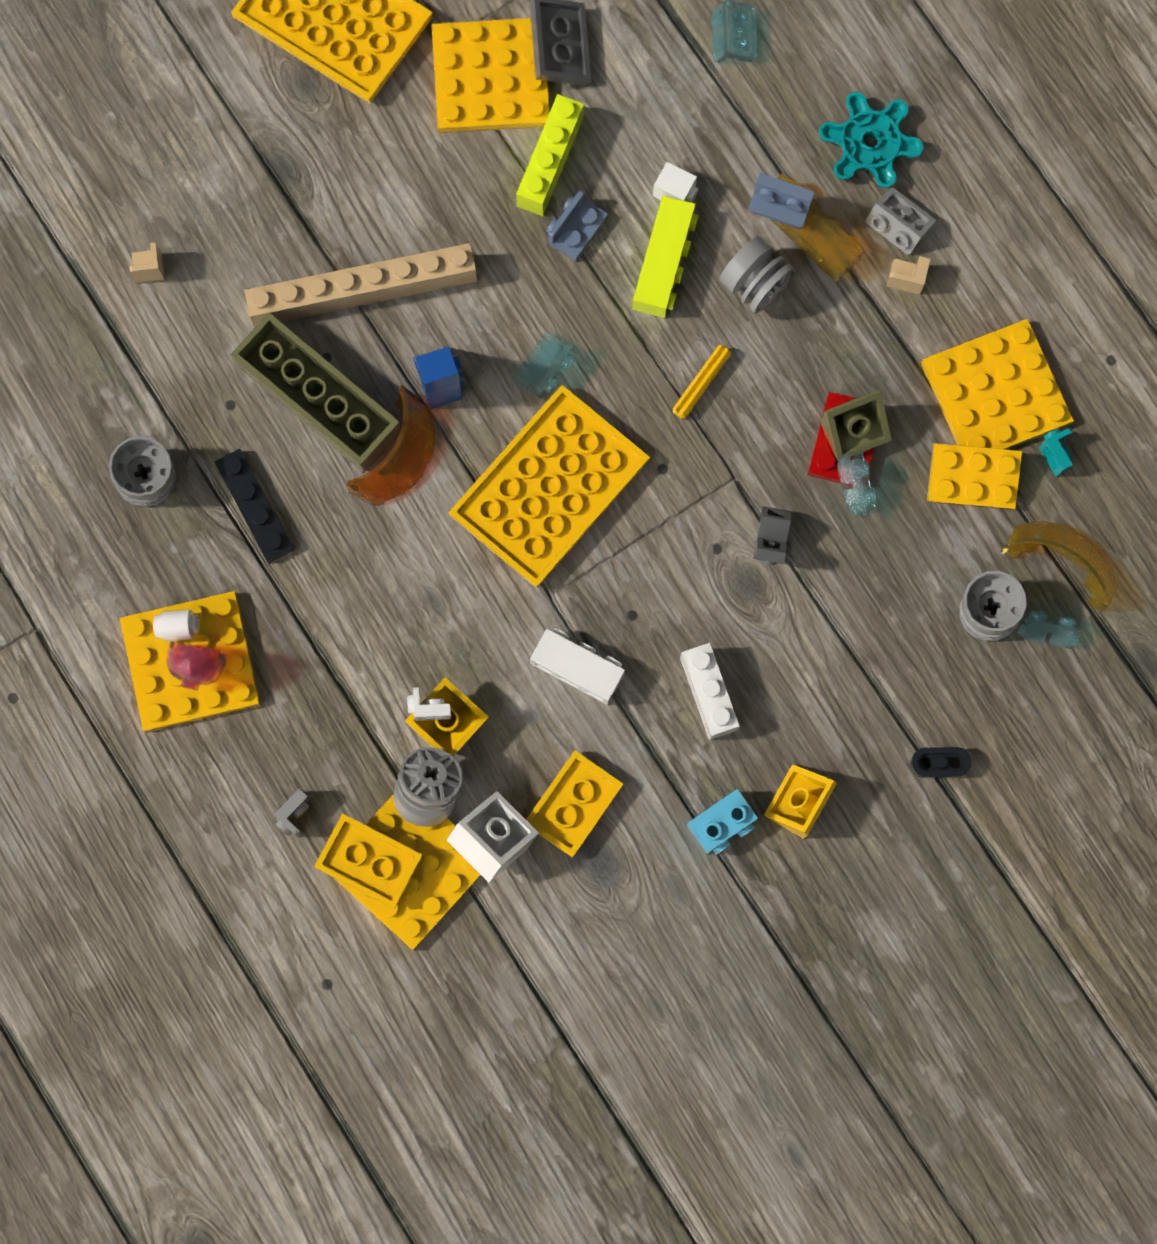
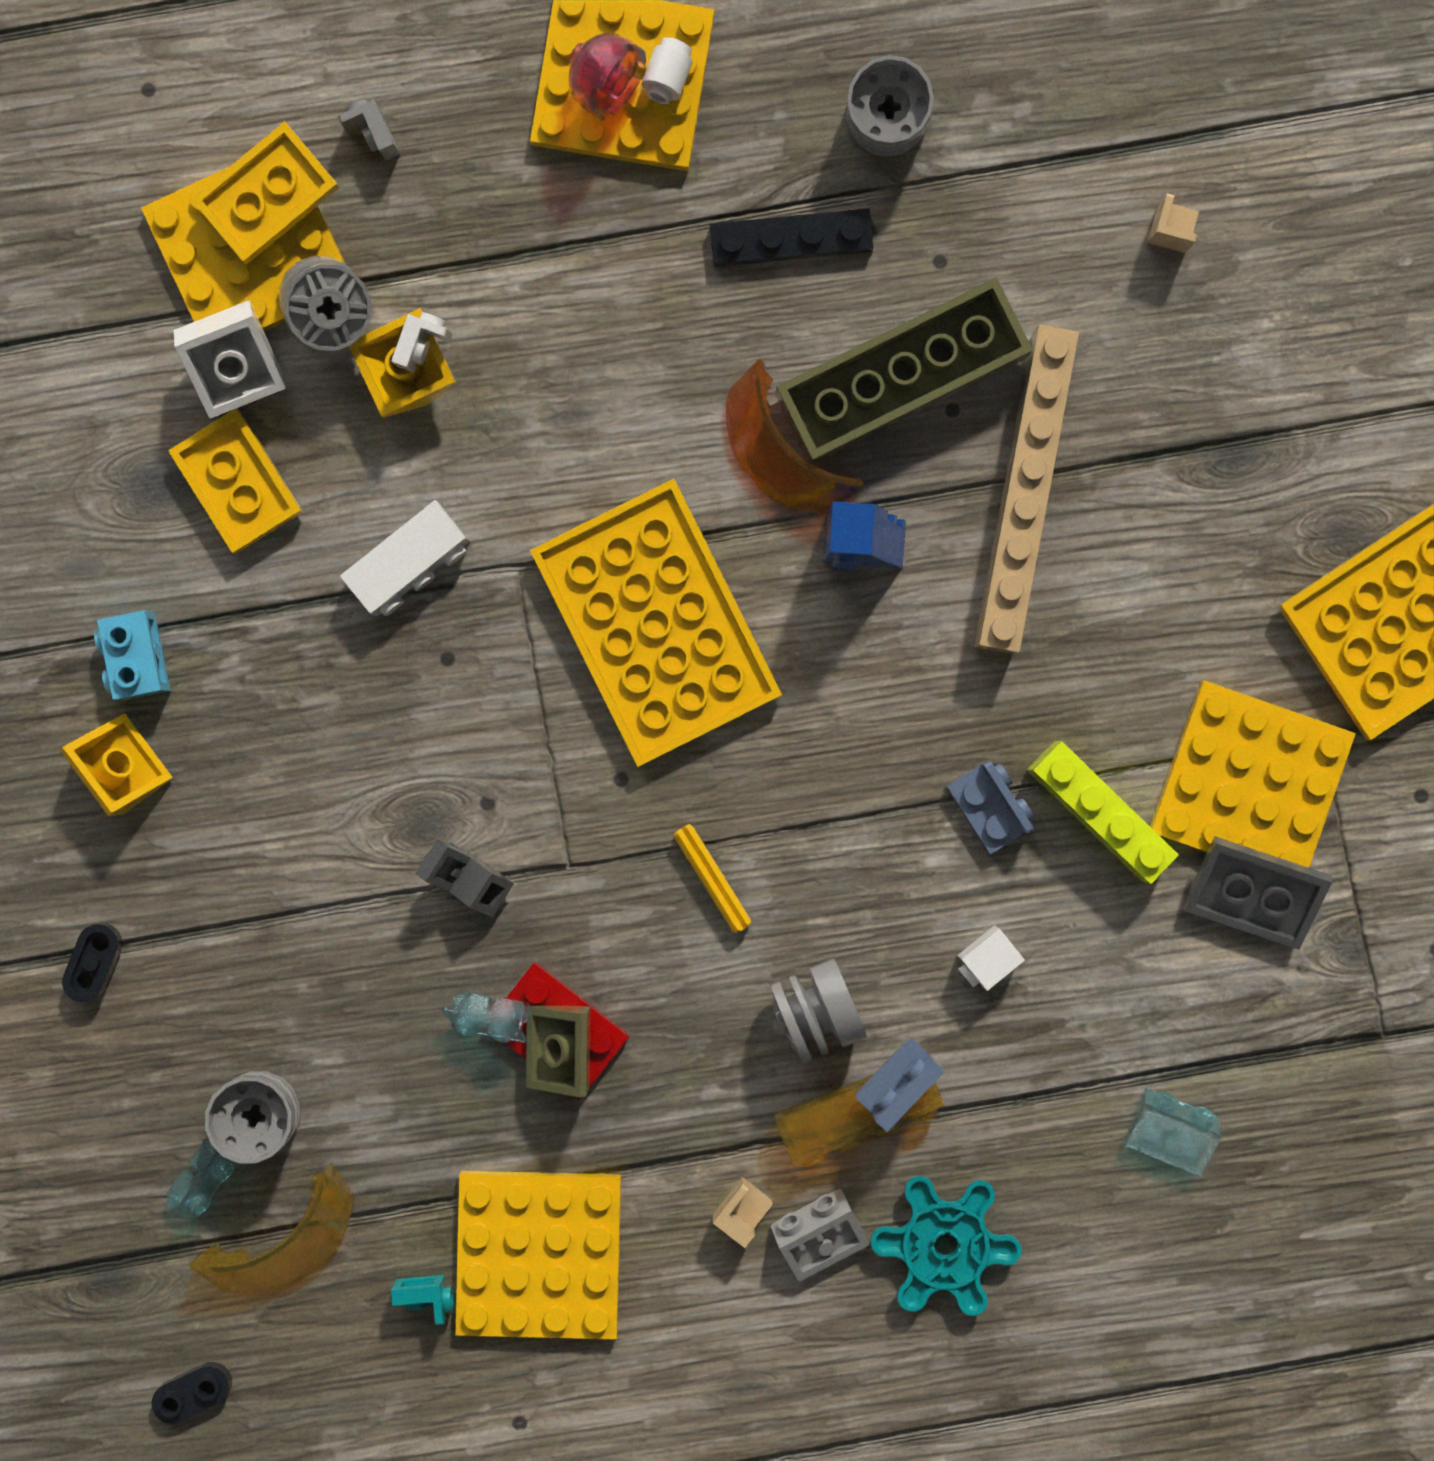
camera: 115 degrees right, 10 degrees up
clear light blue bracket [513,332,575,399] -> none
neon yellow brick [632,195,699,318] -> none
white brick [680,643,739,740] -> none
yellow plate [927,443,1022,509] -> none

